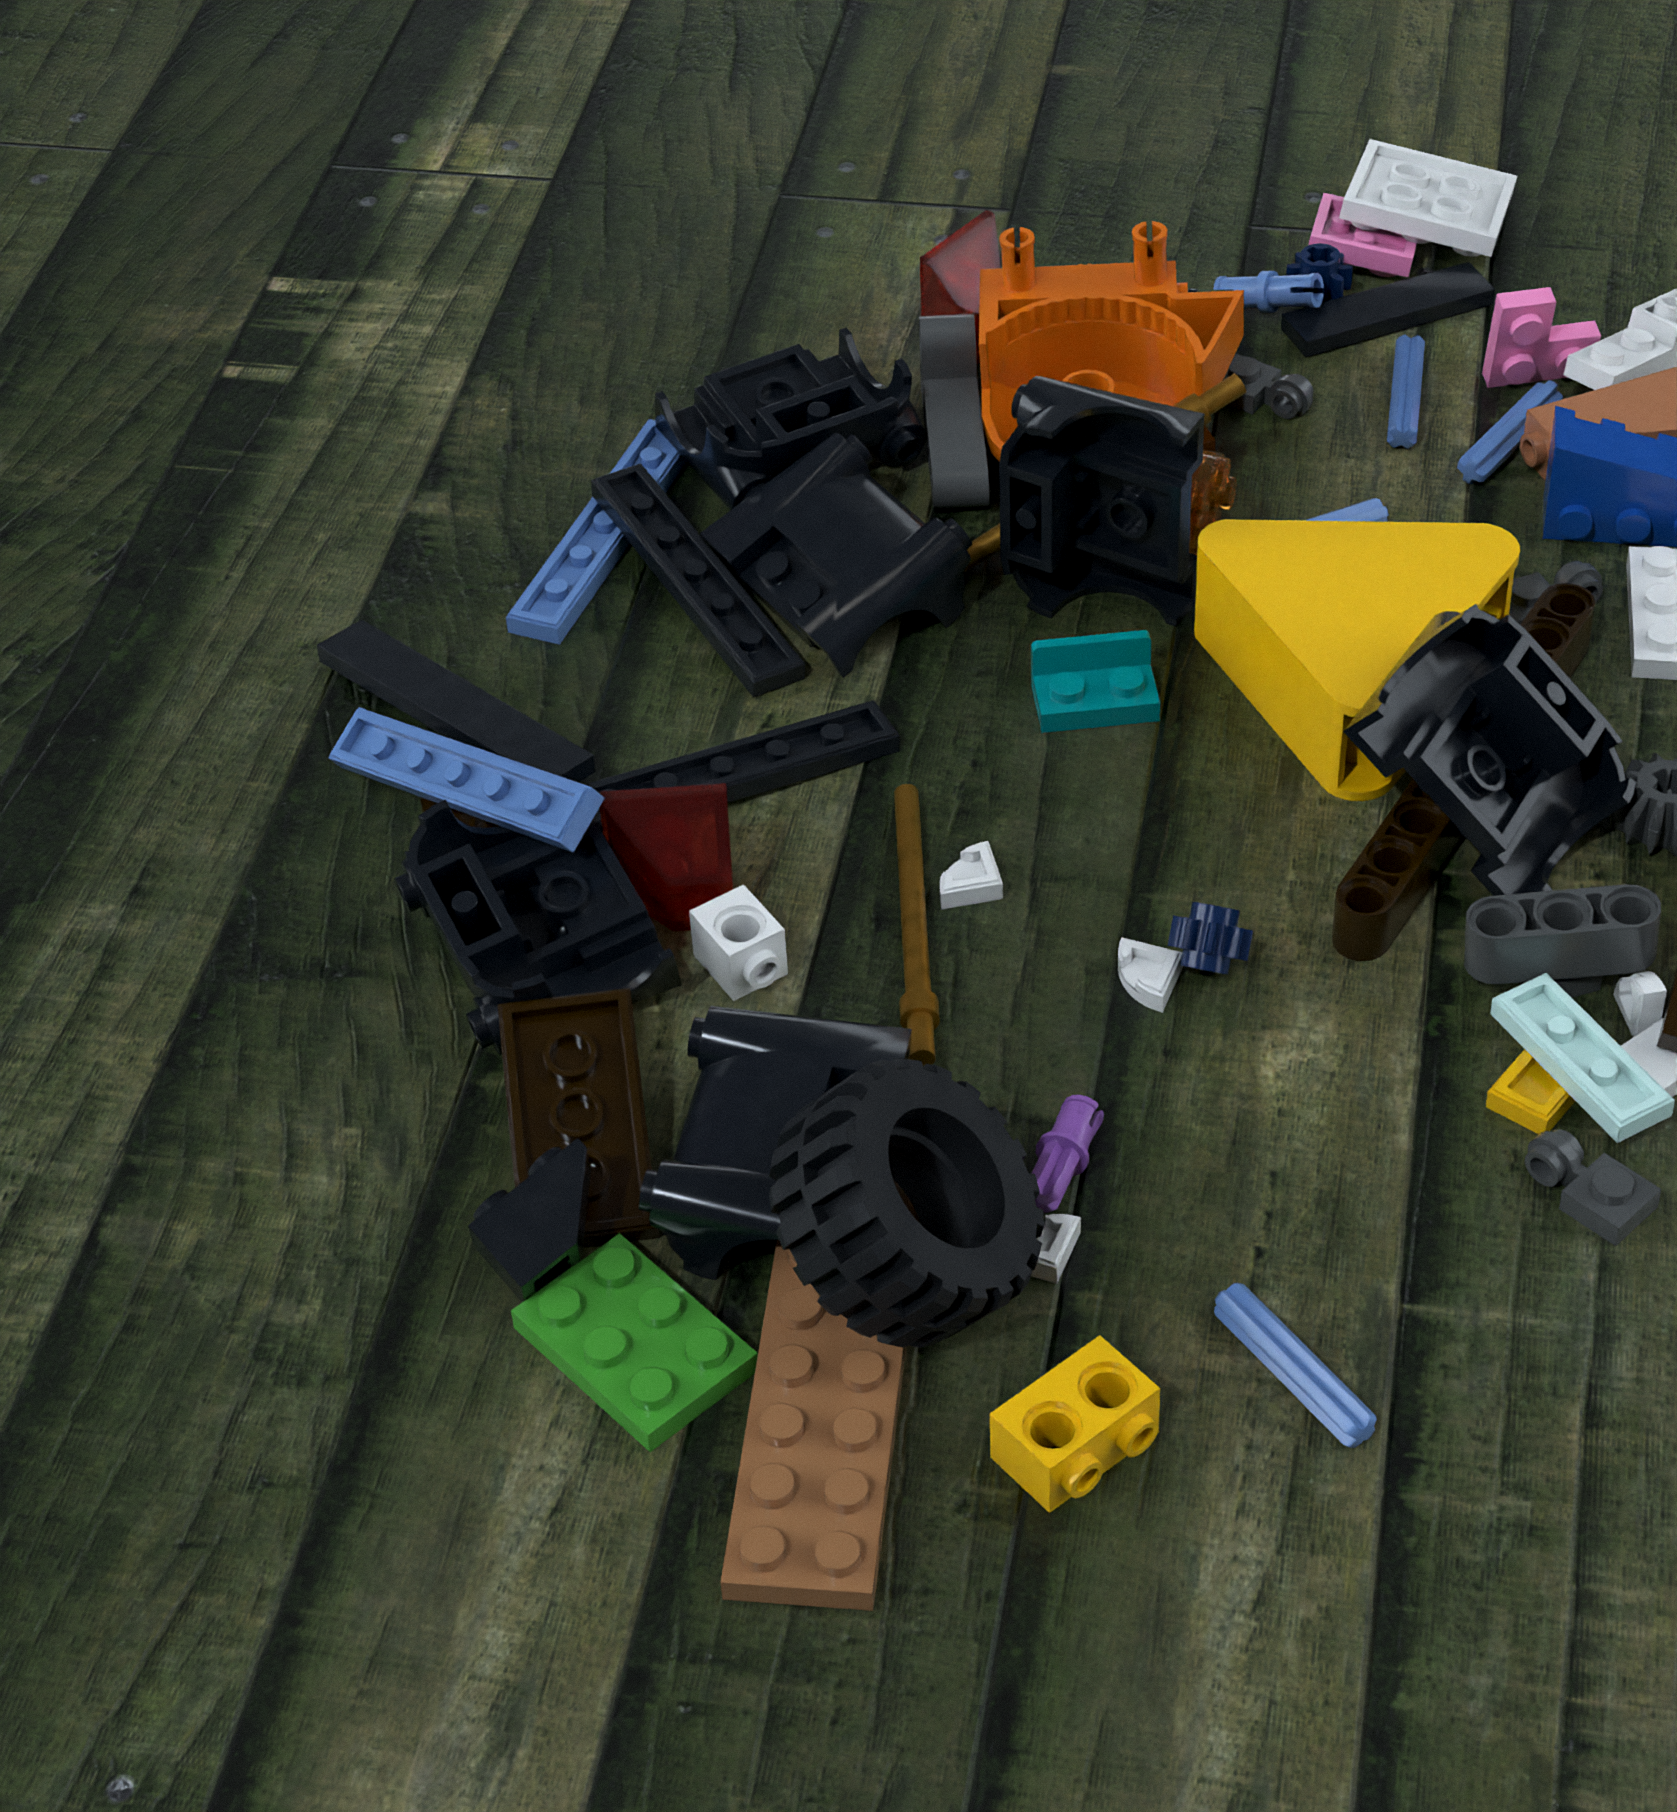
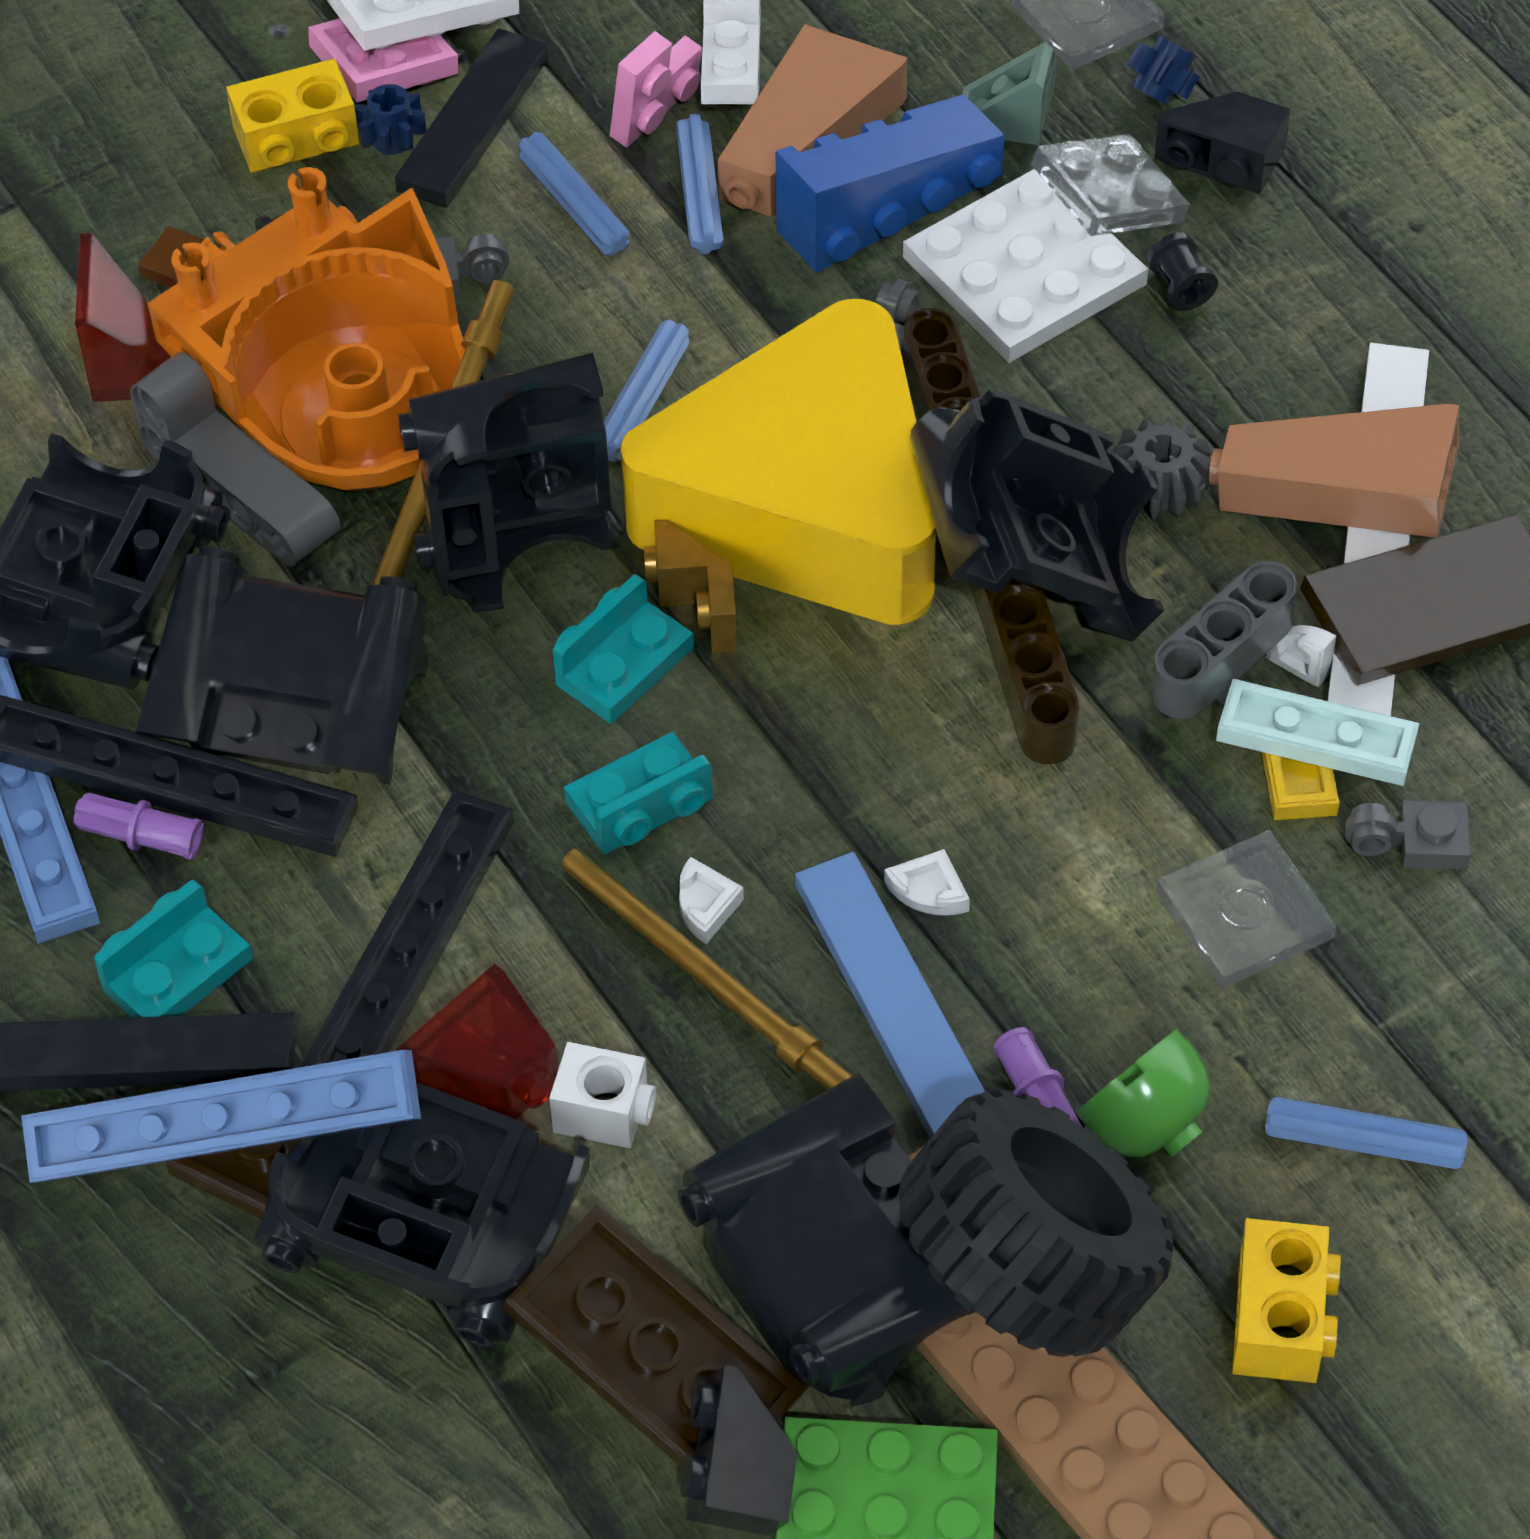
camera: 45 degrees left, 10 degrees up
dark blue gear [1167,902,1253,975] -> none
medium blue pin [1213,271,1324,313] -> none
none -> medium lavender axle [74,793,204,860]
none -> teal bracket [94,879,253,1018]
none -> yellow brick [226,58,360,173]
none -> teal bracket [563,731,713,855]
none -> pearl gold slope [644,520,737,653]
none -> medium blue tile [795,851,985,1138]
none -> bright green cylinder [1075,1029,1211,1158]
none -> clear tile [1156,830,1337,989]

